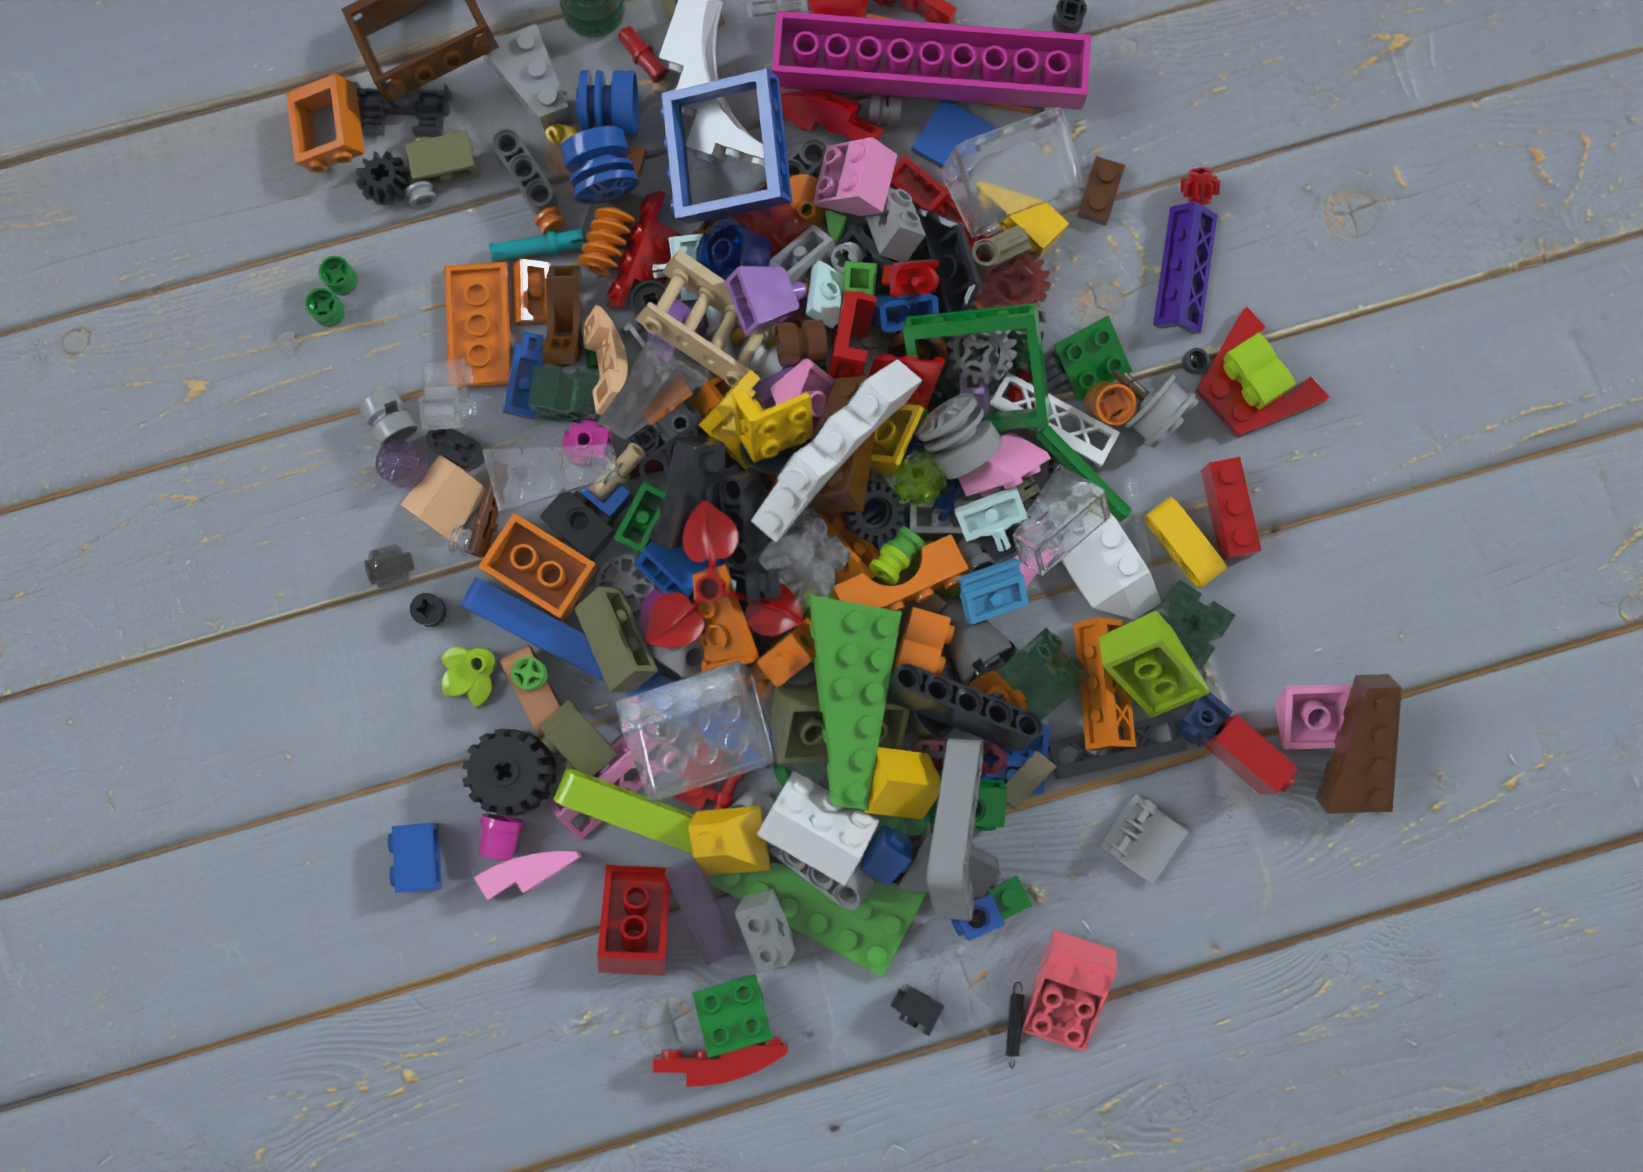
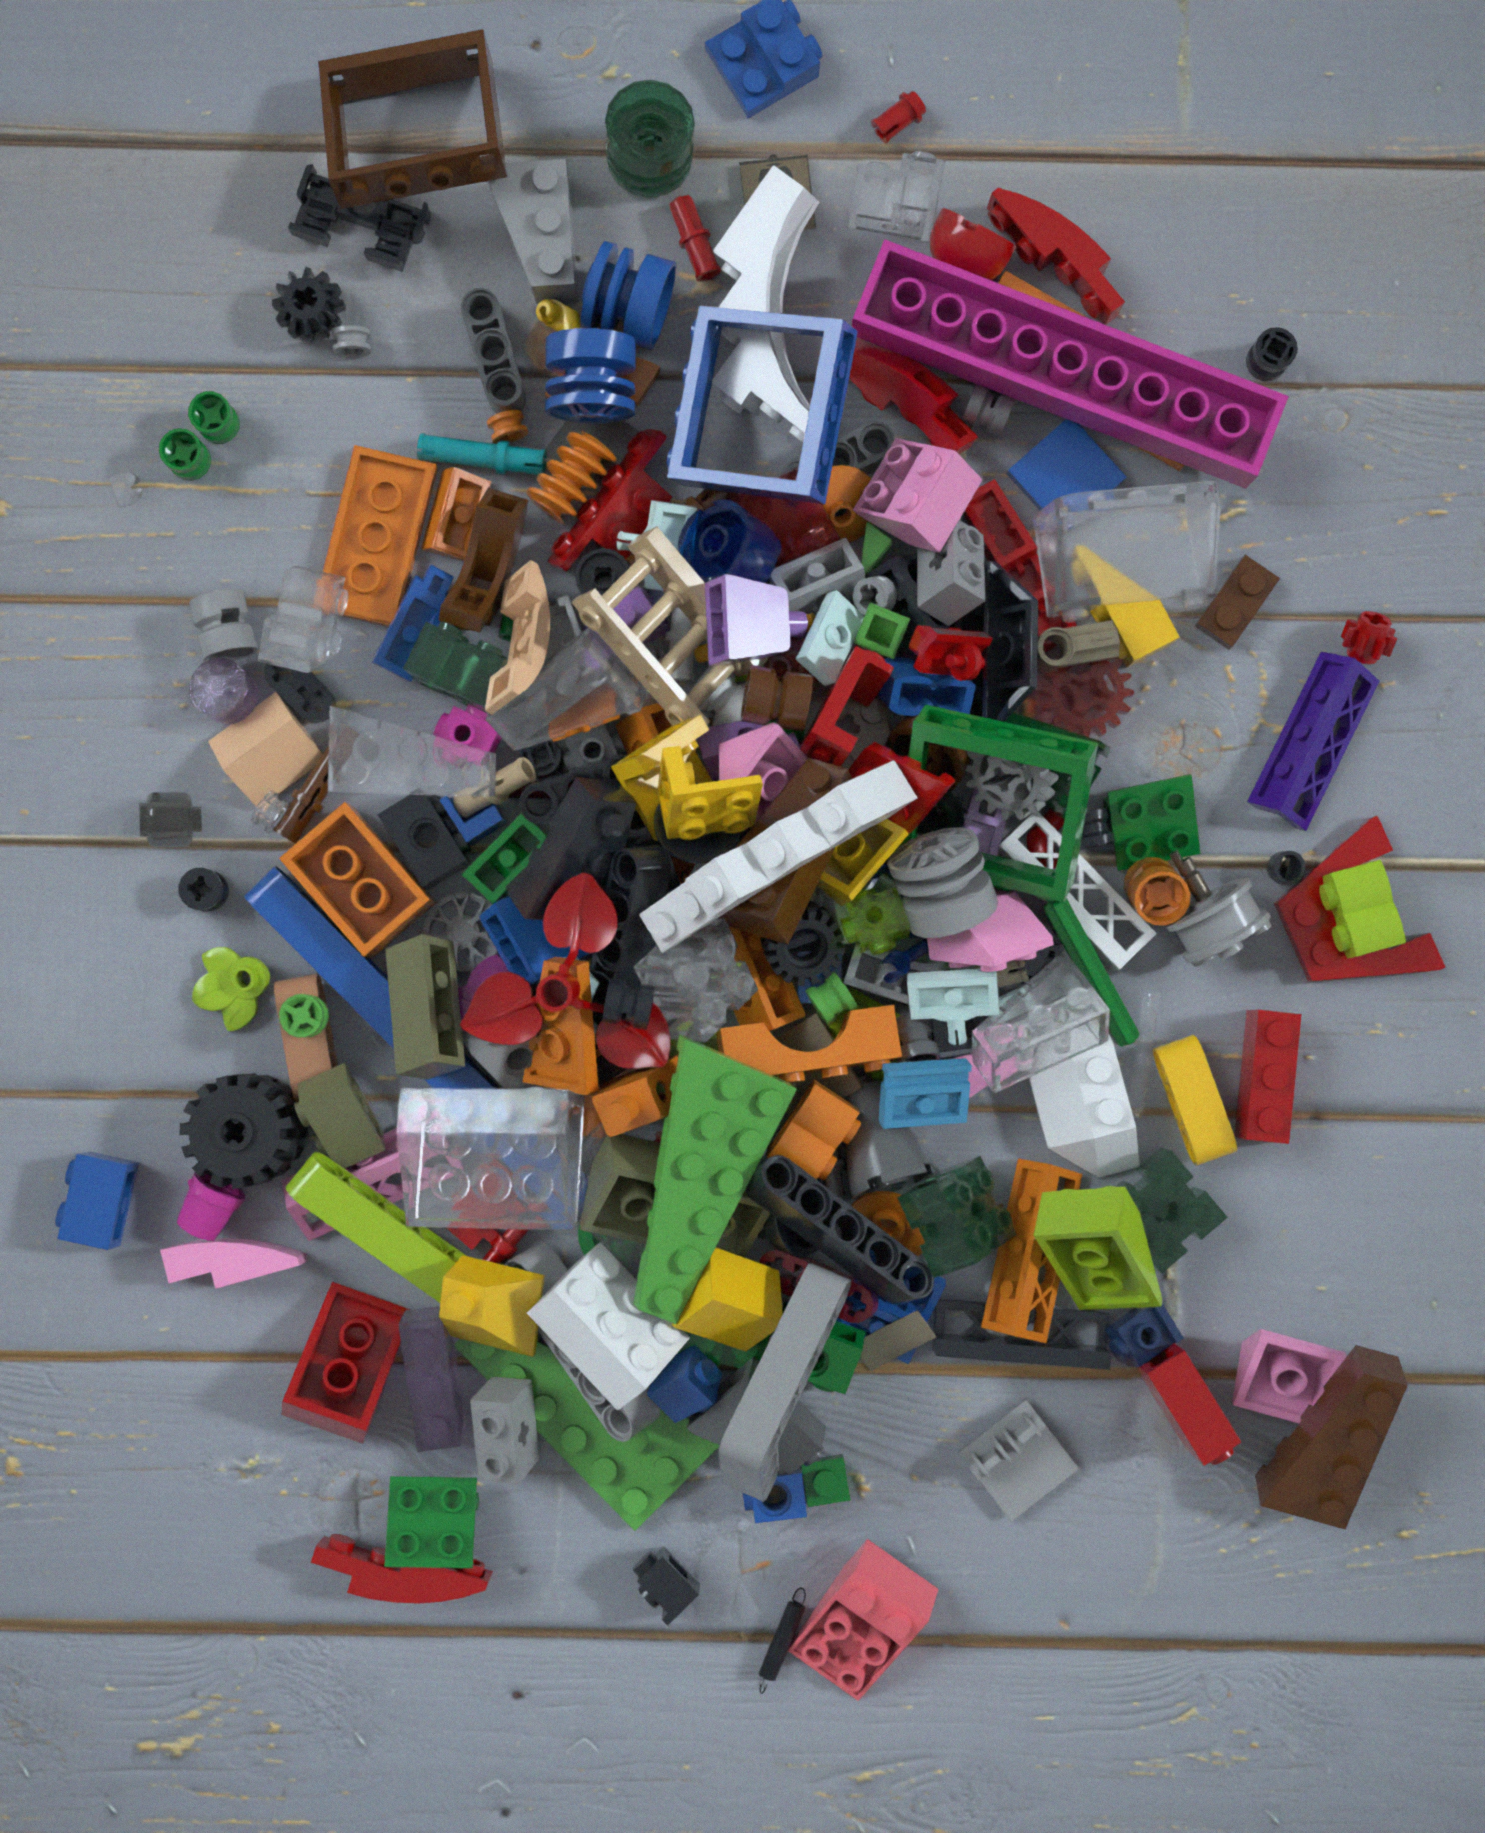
camera: 20 degrees right, 5 degrees up
orange window [286,73,365,173] -> none
olive brick [405,130,480,187] -> none
lime wheel [869,544,911,585] -> none

